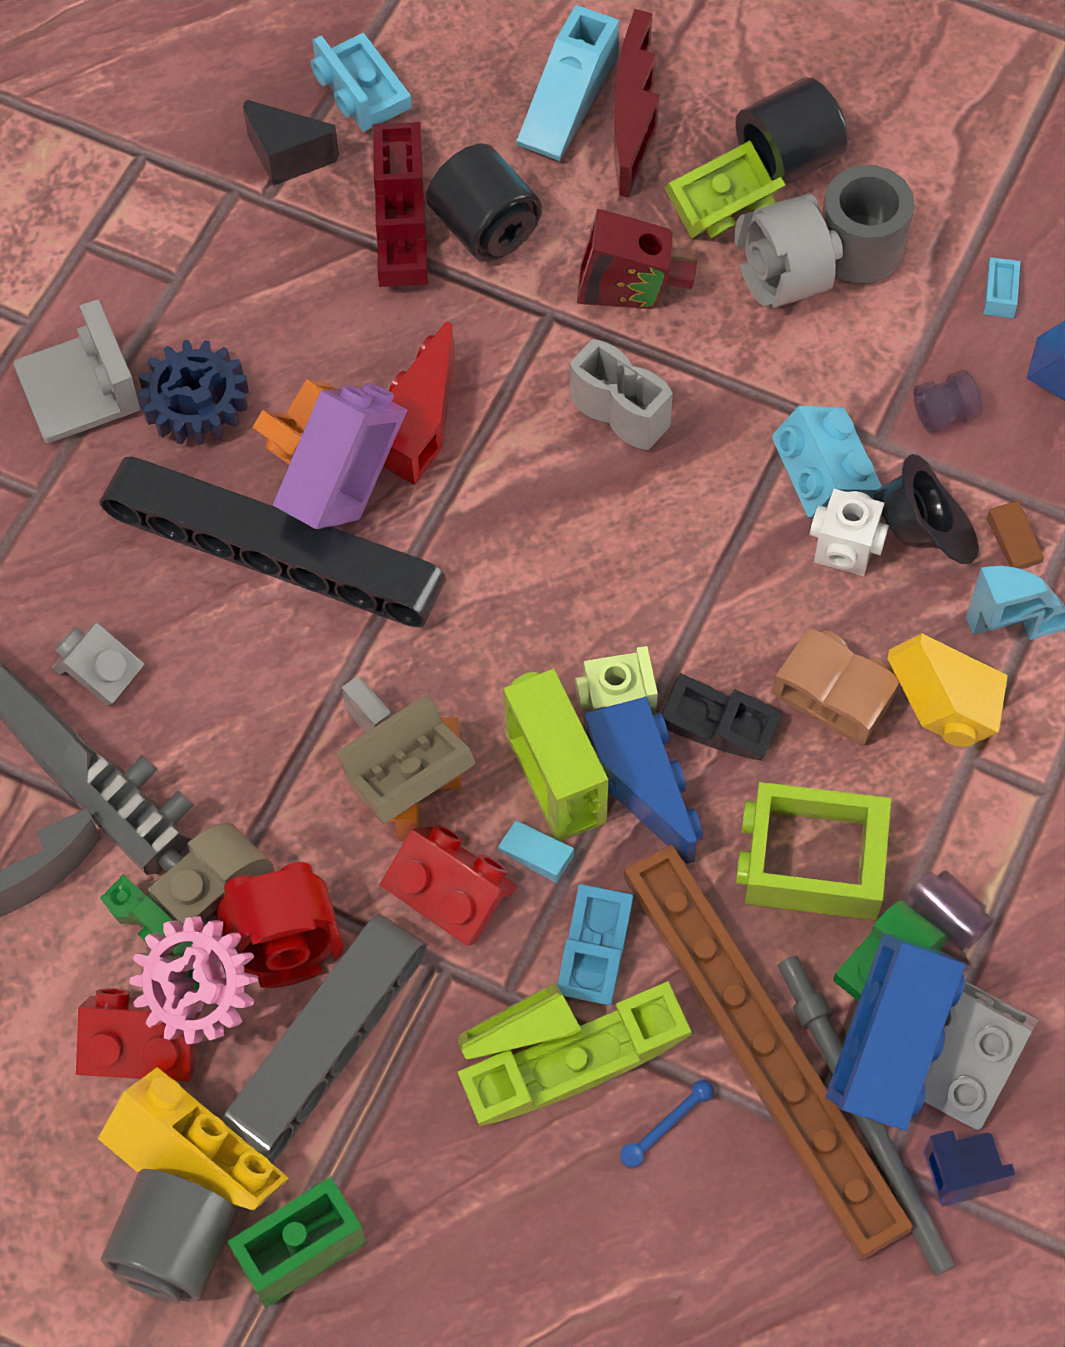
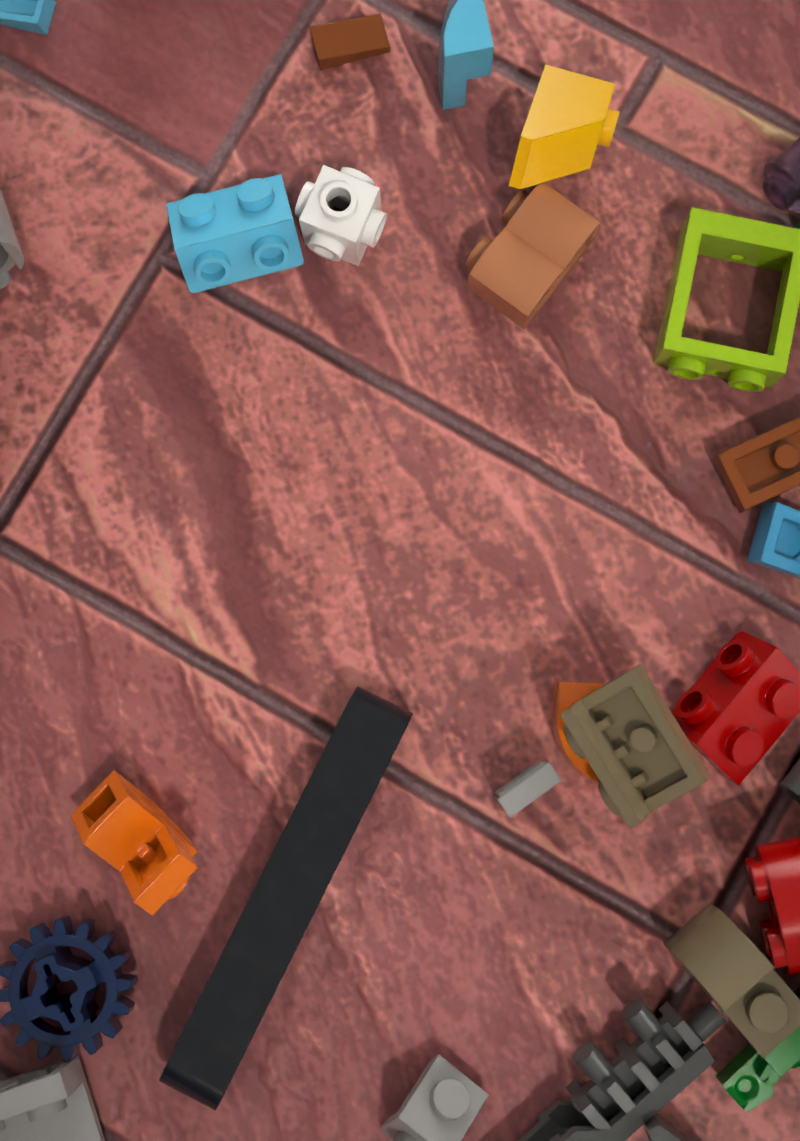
camera: 80 degrees left, 20 degrees up
medium lavender window [273,383,407,529] -> none
red slope [383,321,454,485] -> none
medium azure piece [498,820,574,884] -> none
lime window [503,668,608,842] -> none
light grey brick [569,339,673,450] -> none
yellowish green brick [575,646,658,714] -> none
blue slope [584,696,703,864] -> none
black slope [661,673,782,761] -> none
black piece [874,454,979,564] -> none
clear purple wheel [913,370,982,434] -> none

